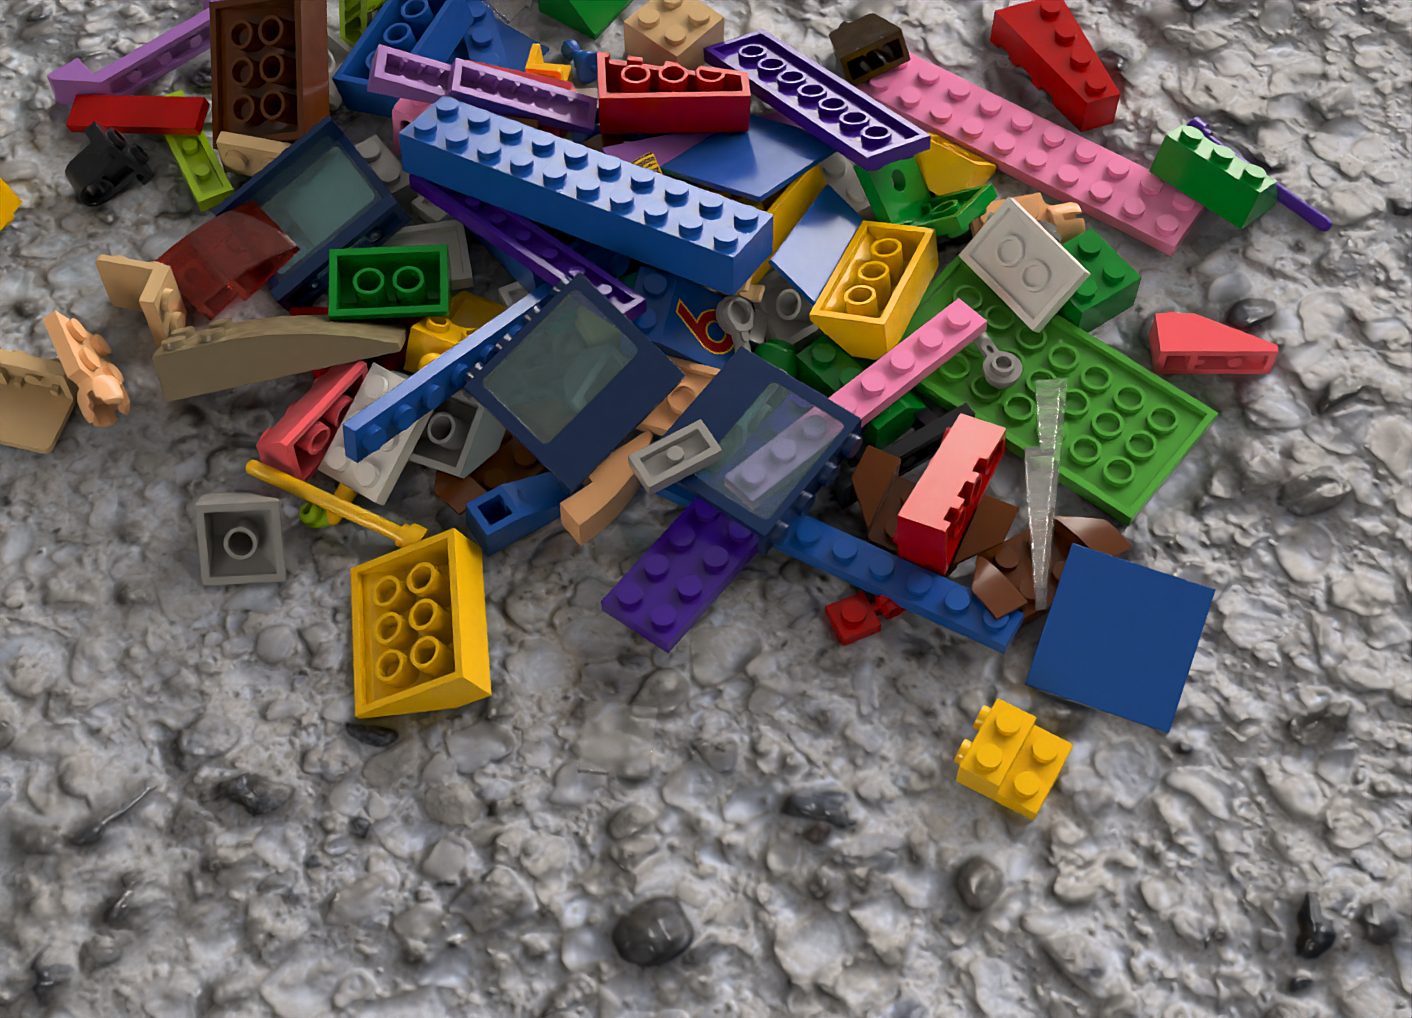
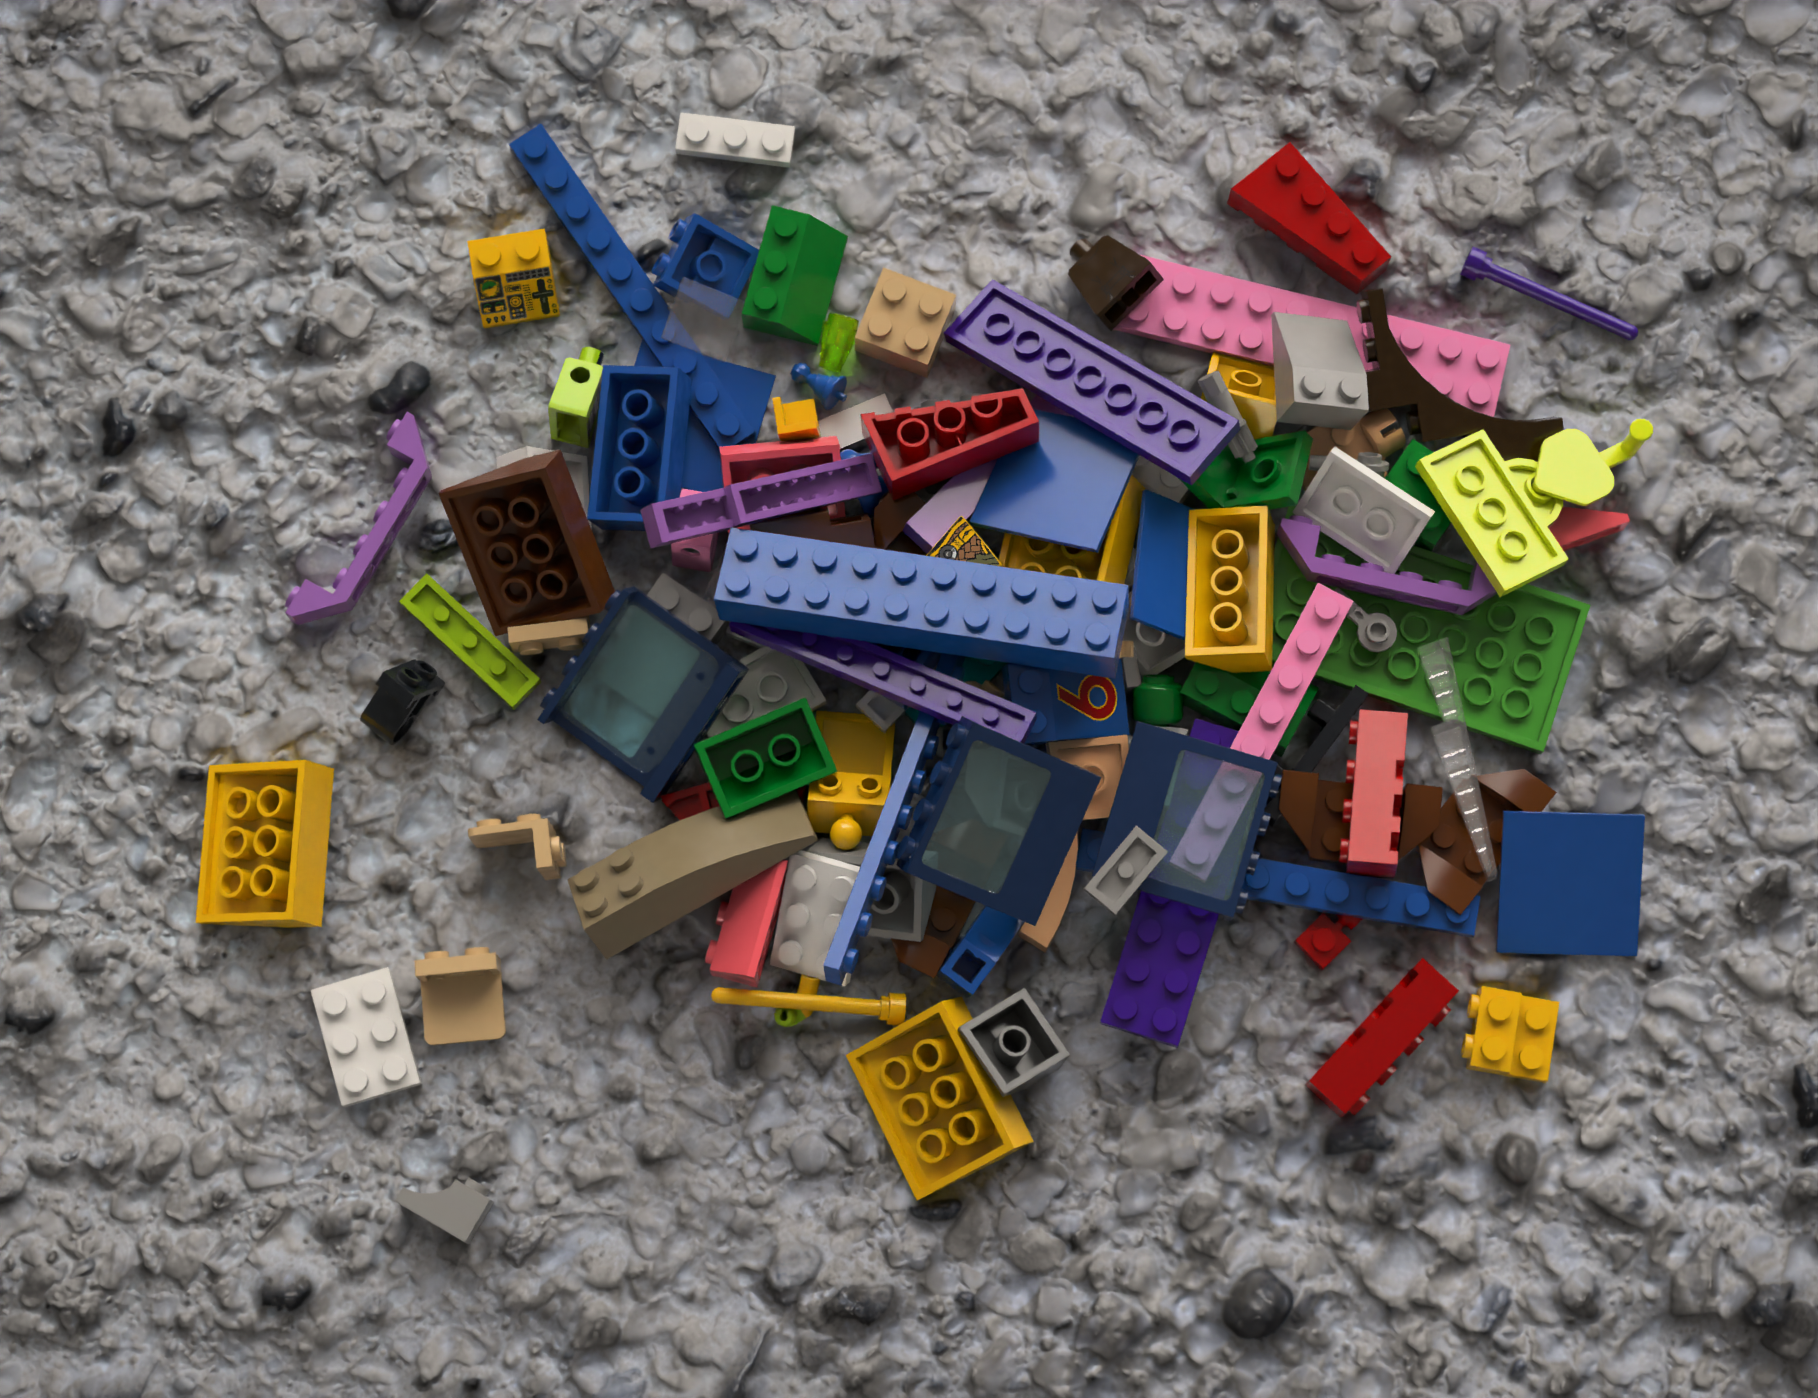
camera: 20 degrees left, 20 degrees up
light nougat plate [43,310,130,427] -> none
red tile [66,94,210,135] -> none
clear red slope [155,201,301,321] -> none
light grey slope [194,492,287,586] -> none
light grey plate [716,296,754,353] -> none
green slope [1149,124,1278,229] -> none
none -> clear neon green cone [818,313,859,373]
none -> dark grey slope [957,988,1070,1097]
none -> light grey piece [1198,371,1258,463]
none -> light grey slope [1271,312,1369,430]
none -> medium lavender slope [1277,515,1497,615]
none -> red wedge [1305,958,1459,1118]
none -> dark brown arch [1356,288,1564,462]
none -> neon yellow plate [1415,419,1653,597]

